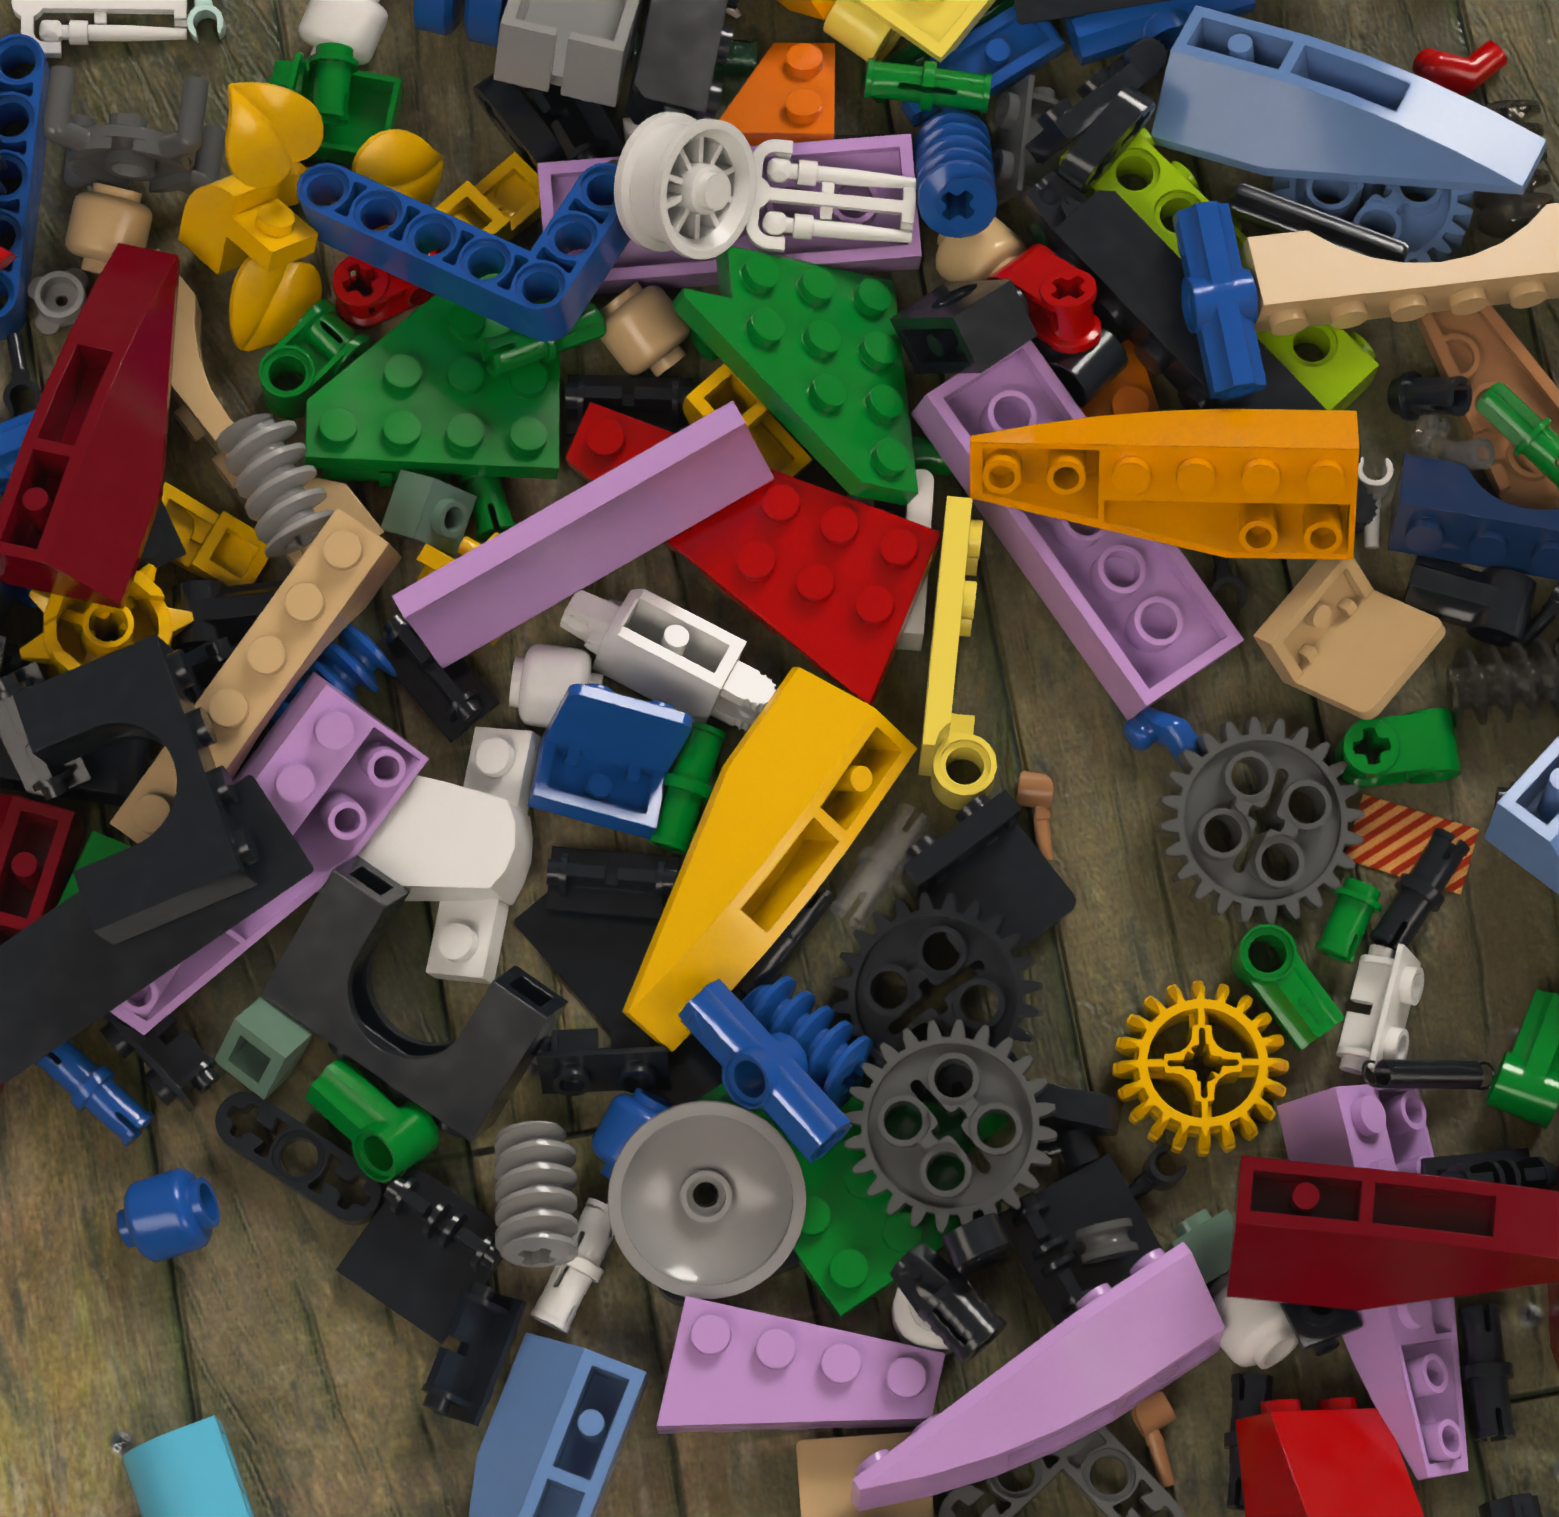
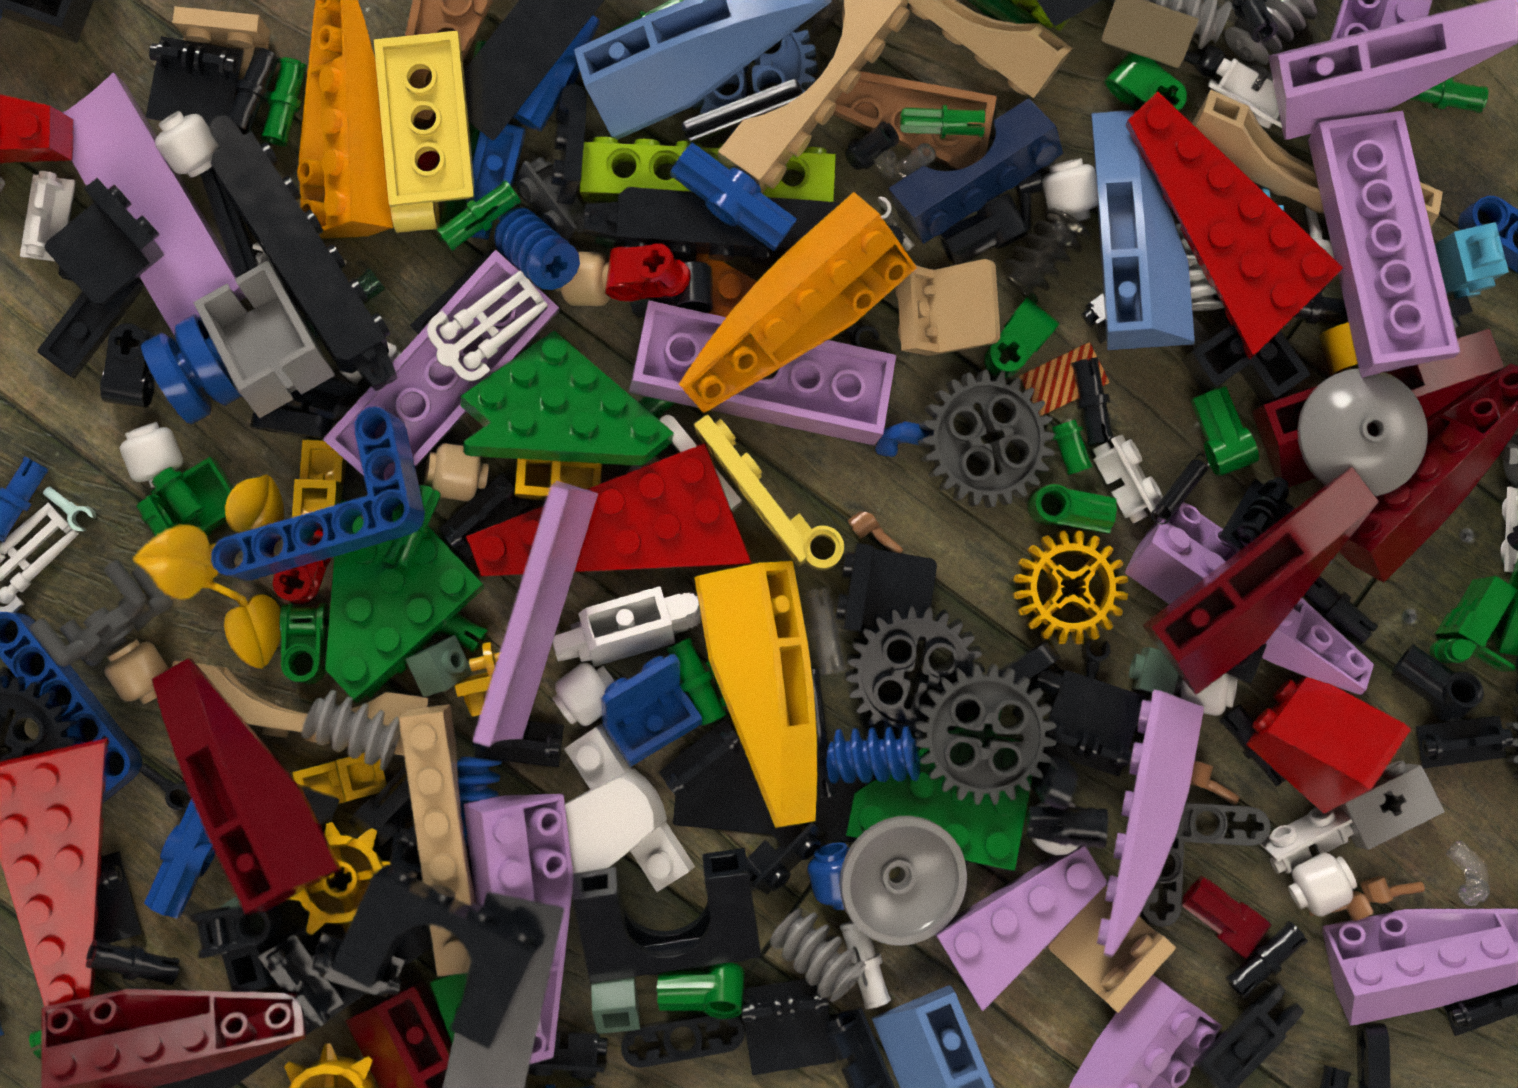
camera: 45 degrees left, 10 degrees up
light grey plate [28,268,89,335] -> none
yellow brick [178,175,319,275] -> none
white wheel [609,112,757,260] -> none
blue piece [678,979,852,1163] -> none
orange wing [719,42,835,146] -> none
black brick [890,279,1038,374] -> none
black beam [1057,84,1156,194] -> none
dark grey bush [1074,1218,1139,1264] -> none

